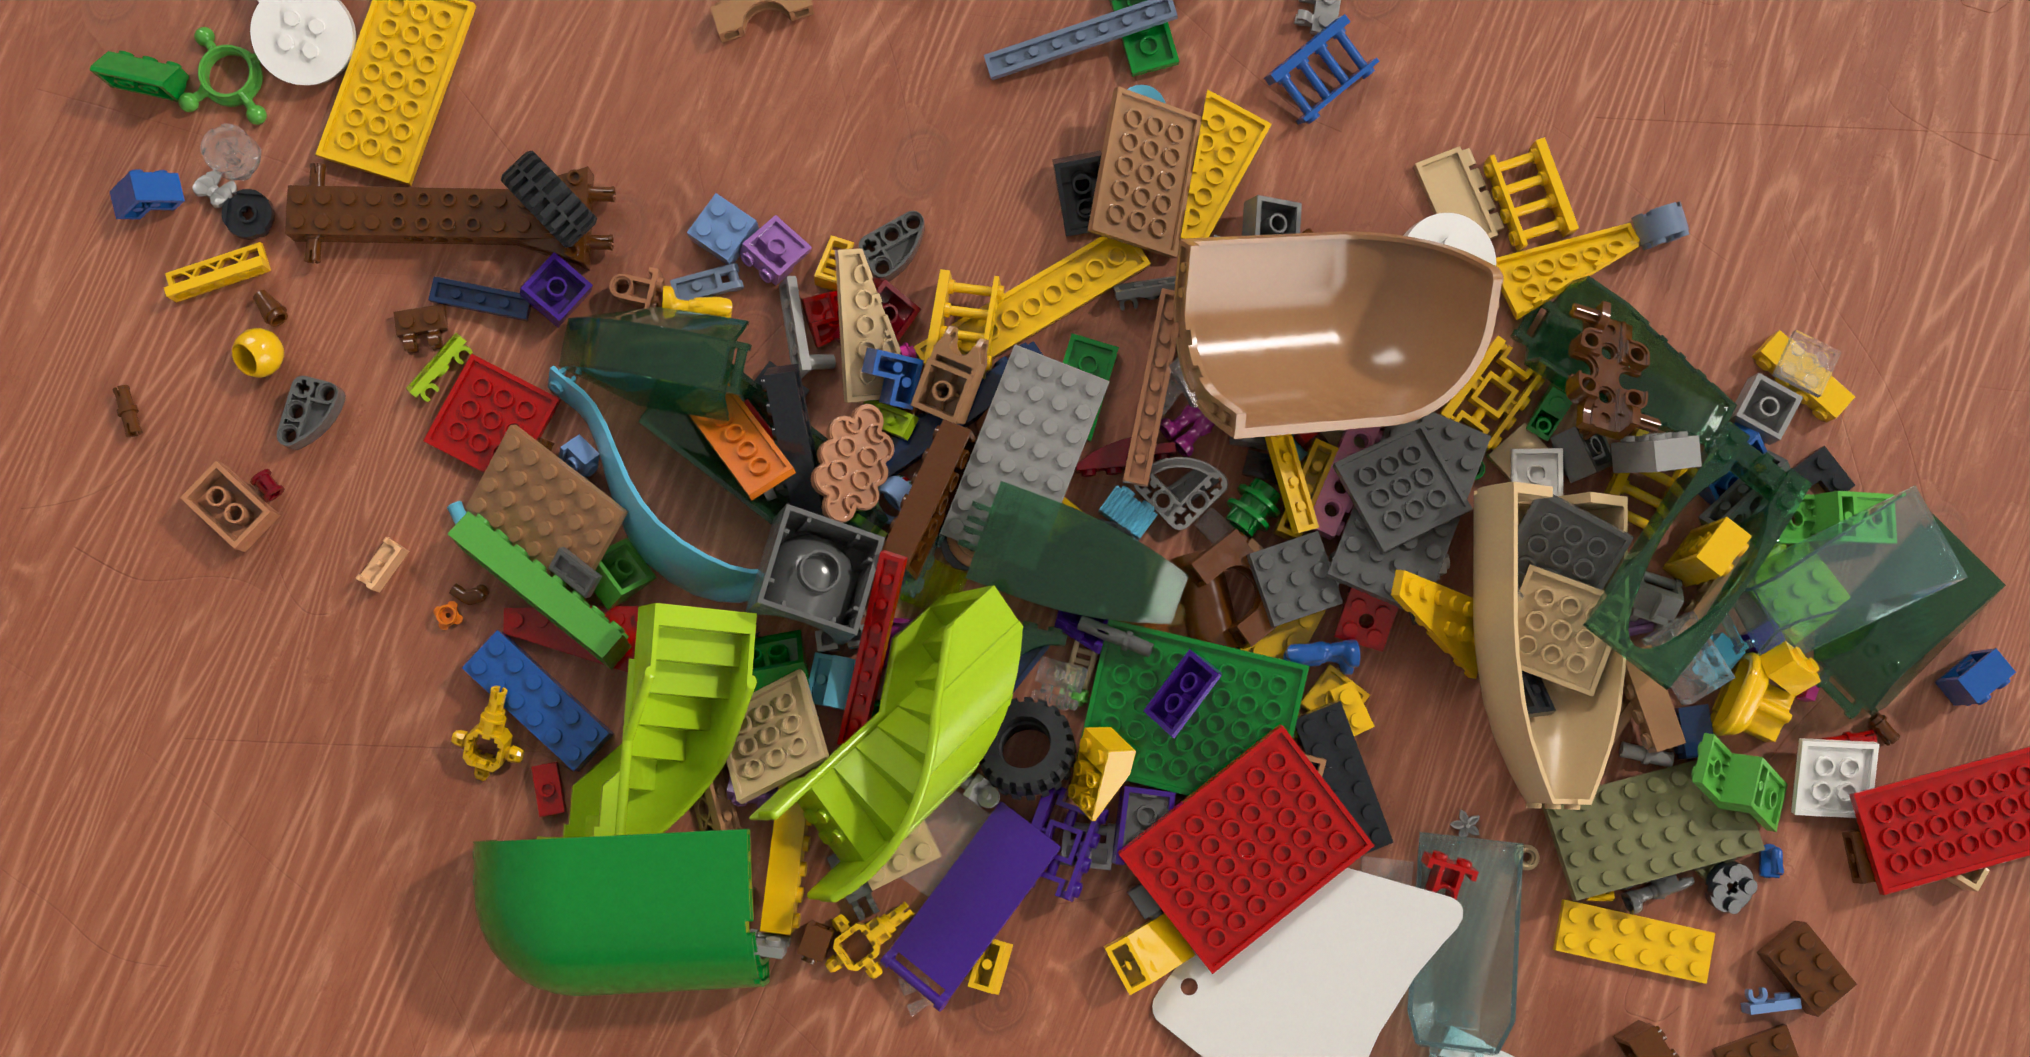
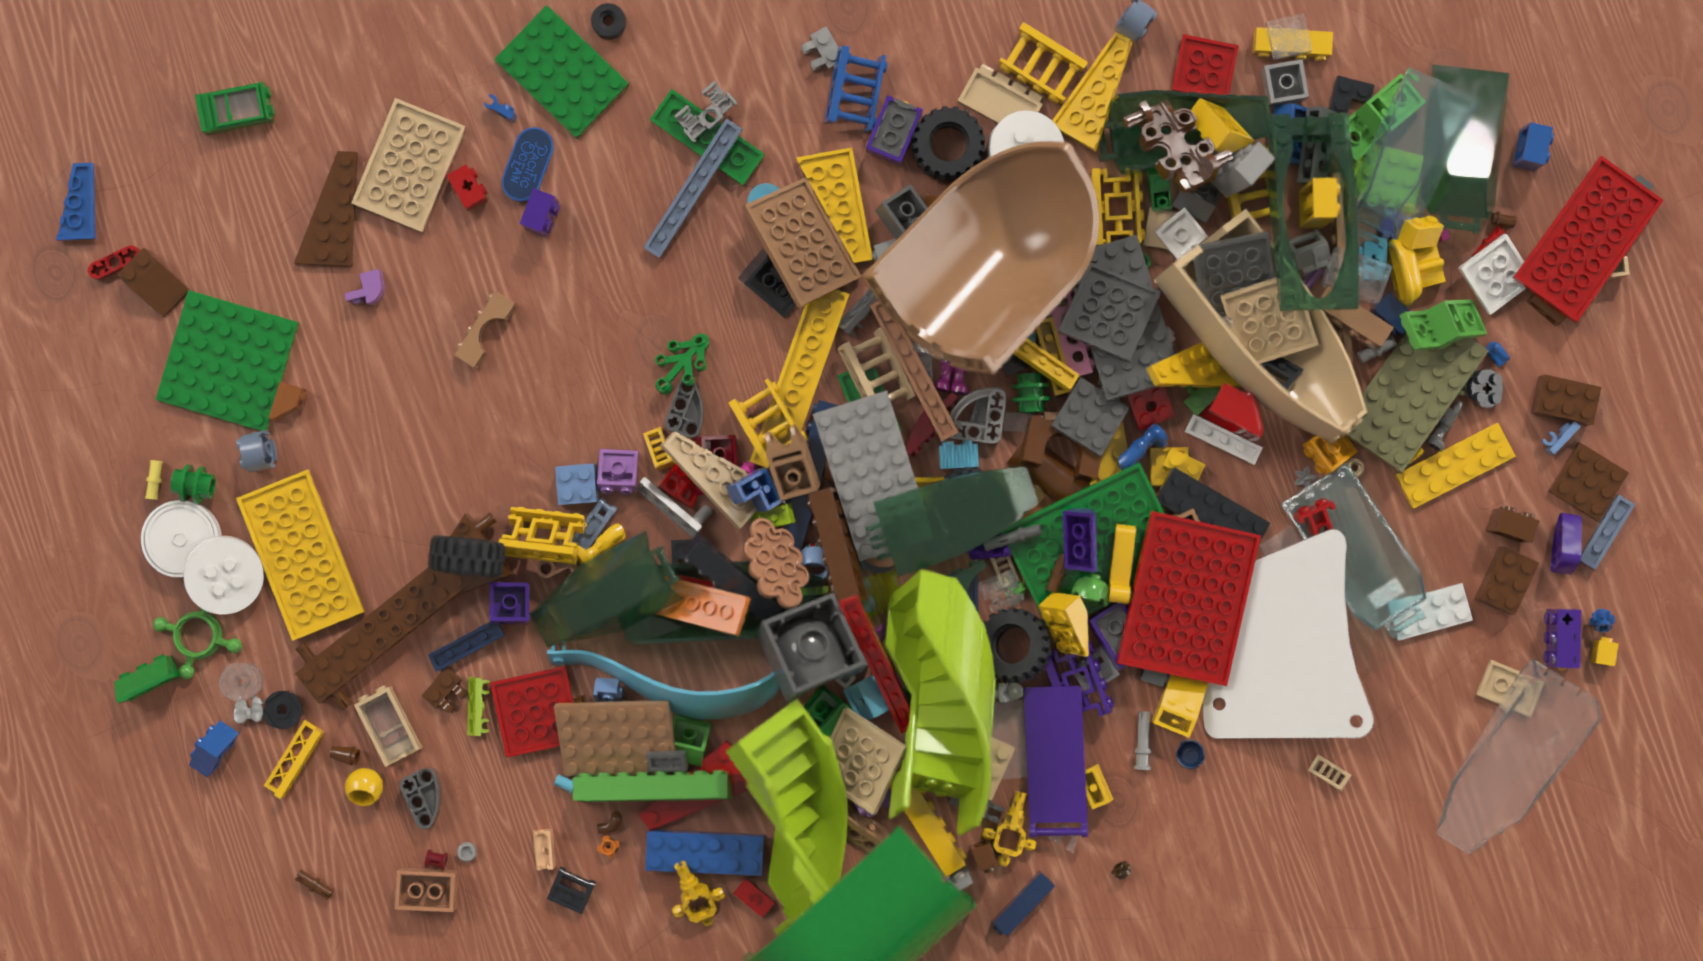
camera: 30 degrees left, 5 degrees up
none -> door [354,685,423,767]
none -> light grey tile [457,842,477,862]
none -> yellow fence [499,507,587,564]
none -> black plate [547,866,596,914]
none -> green plant [655,333,710,395]
none -> tan fence [838,327,916,401]
none -> dark grey piece [866,95,923,166]
none -> black tyre [912,106,985,182]
none -> dark blue brick [992,870,1055,936]
none -> reddish brown axle [1046,554,1066,593]
none -> bright green cylinder [1070,574,1109,607]
none -> yellow beam [1108,524,1136,604]
none -> light grey pin [1134,711,1152,770]
none -> red plate [1171,34,1239,102]
none -> dark blue hair [1176,739,1206,770]
none -> bright green hinge [1183,386,1221,416]
none -> white plate [1185,414,1263,465]
none -> yellow slope [1191,98,1254,153]
none -> red windscreen [1199,382,1264,442]
none -> light orange plate [1302,435,1358,476]

